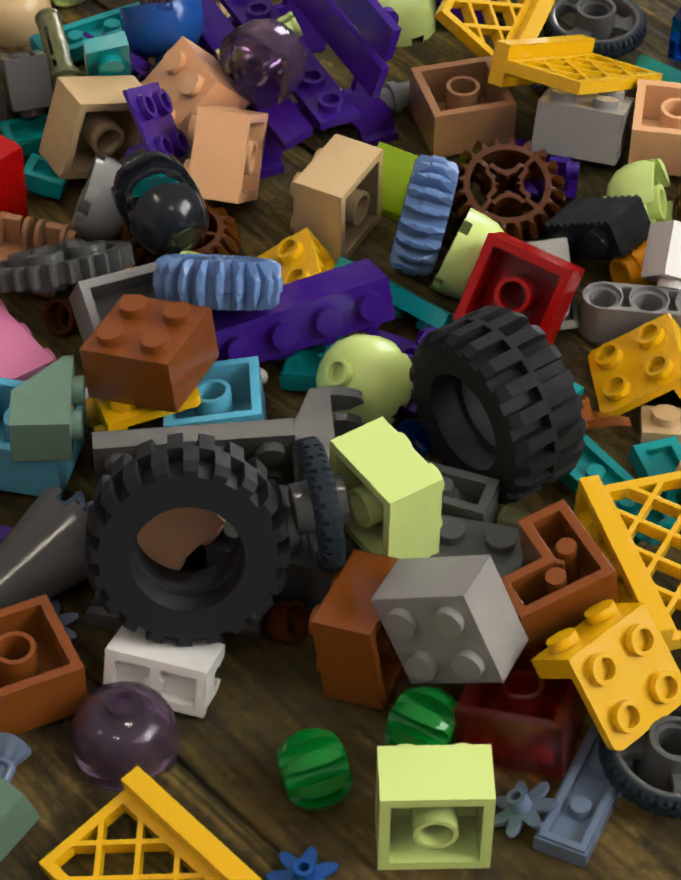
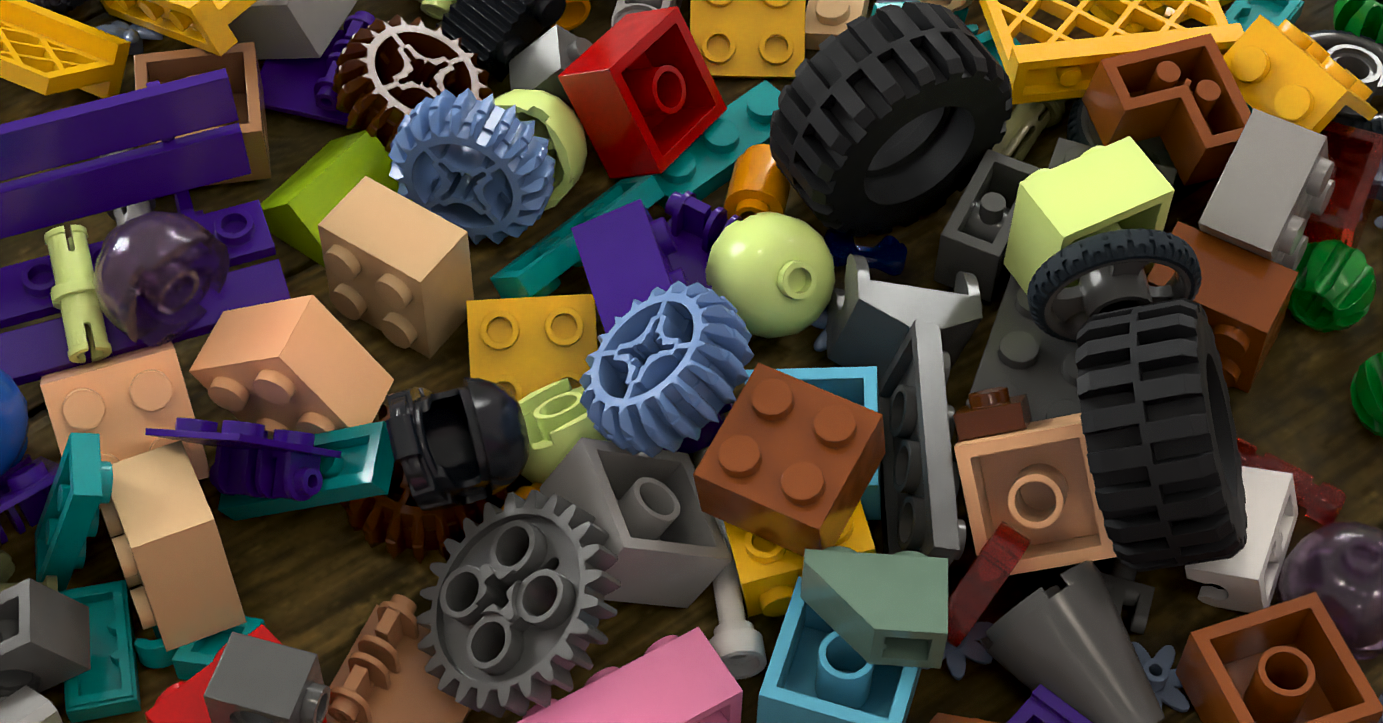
camera: 85 degrees left, 10 degrees up
light grey cylinder [71,153,139,242] -> none
none -> clear red beam [947,521,1031,648]
none -> clear red axle [1236,437,1346,526]

